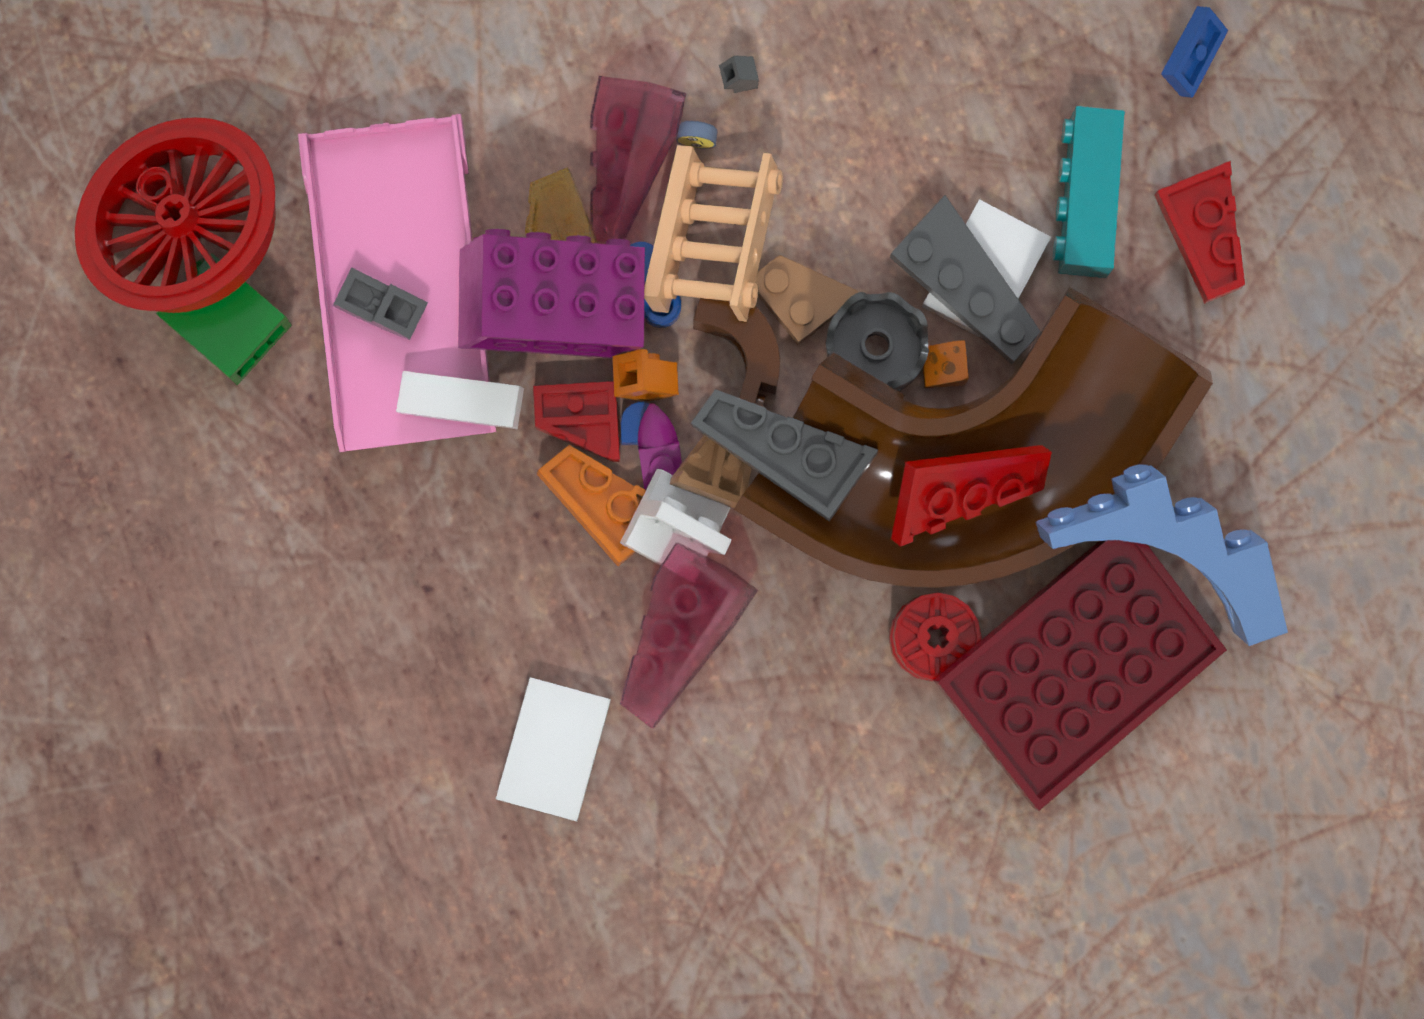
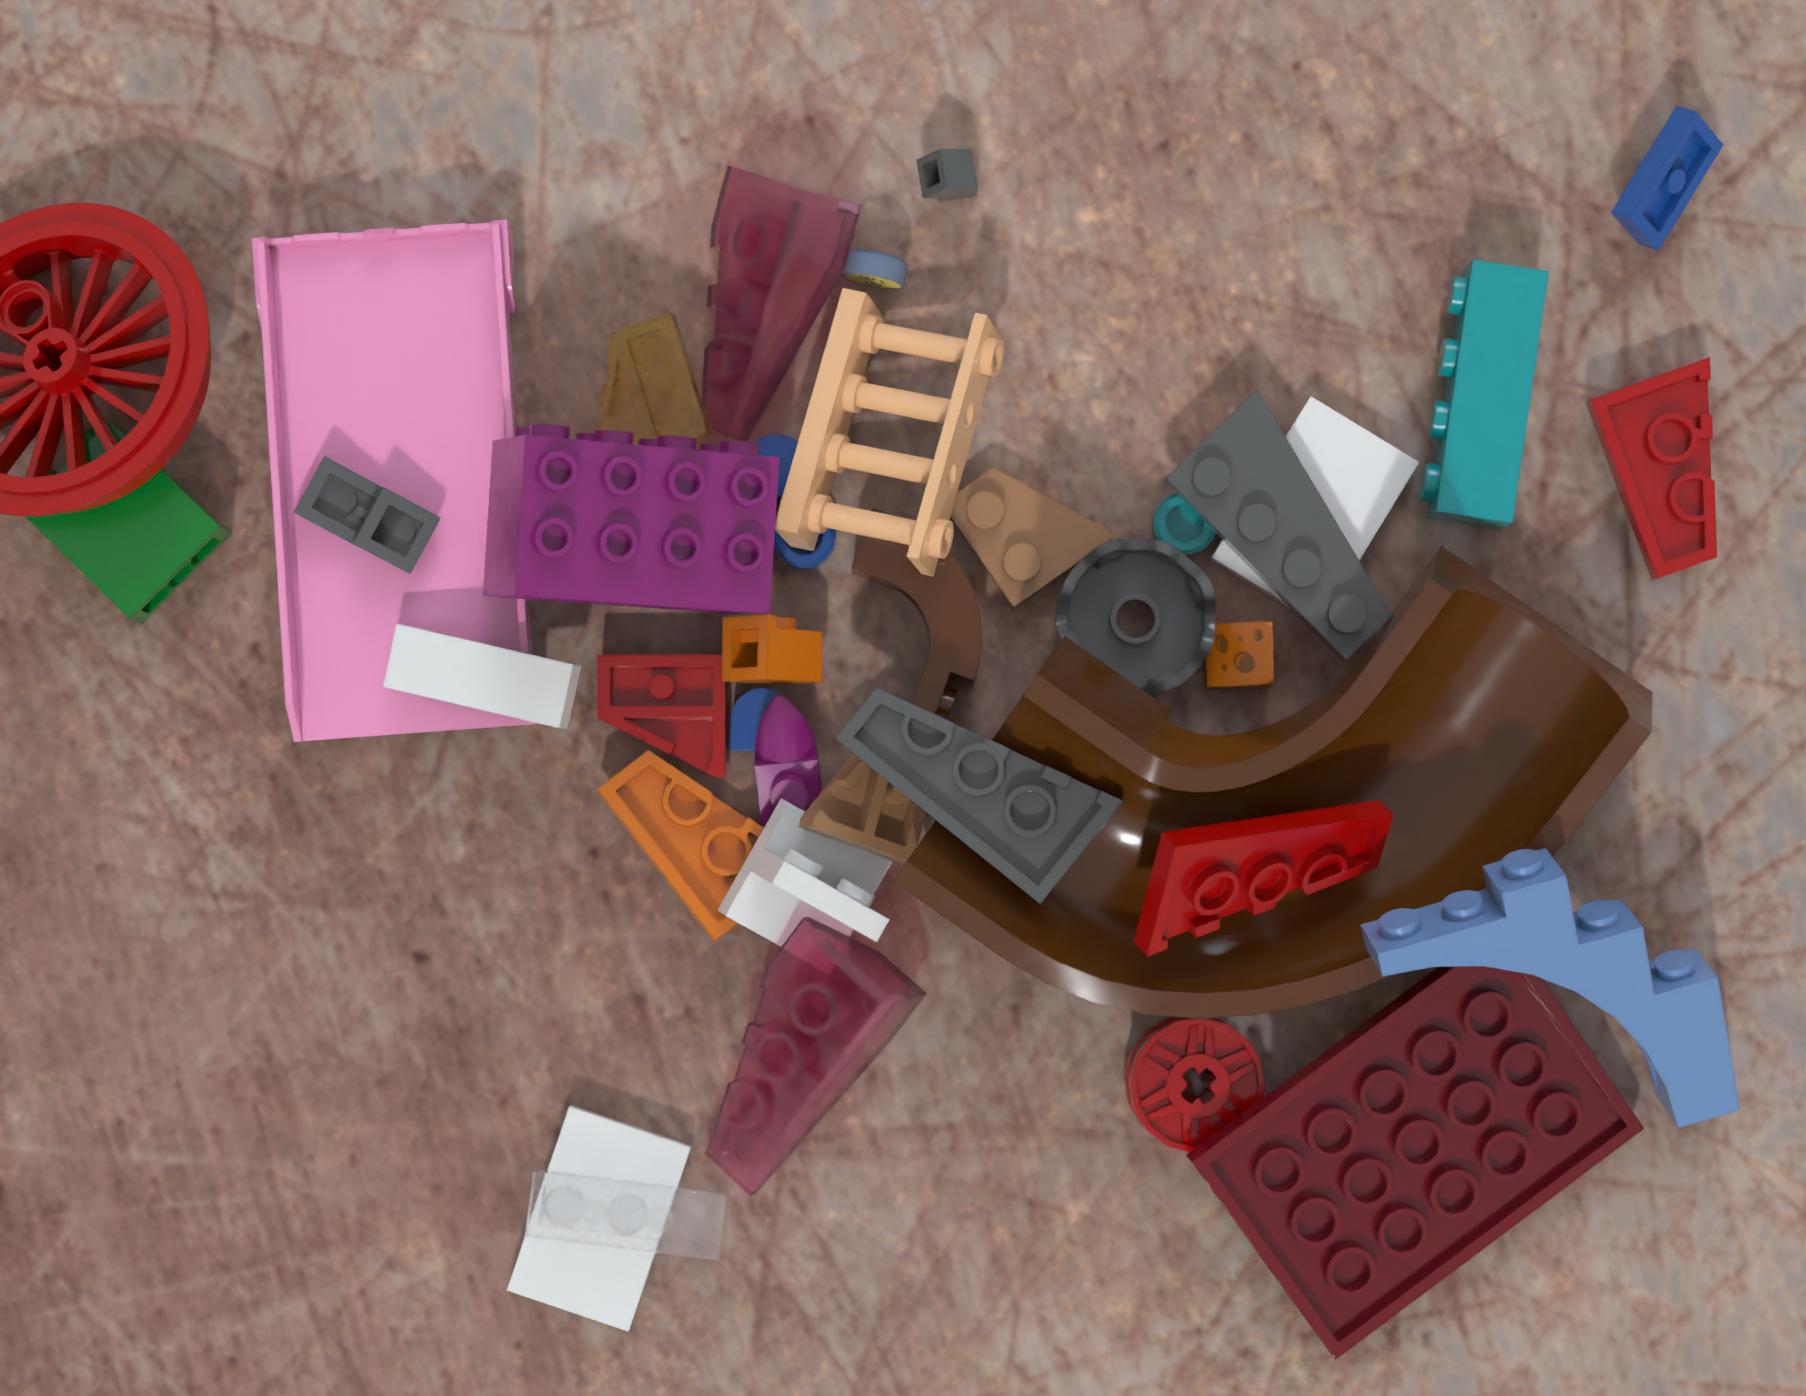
camera: 10 degrees right, 5 degrees up
none -> clear plate [525,1170,728,1261]
none -> teal tile [1152,493,1215,557]

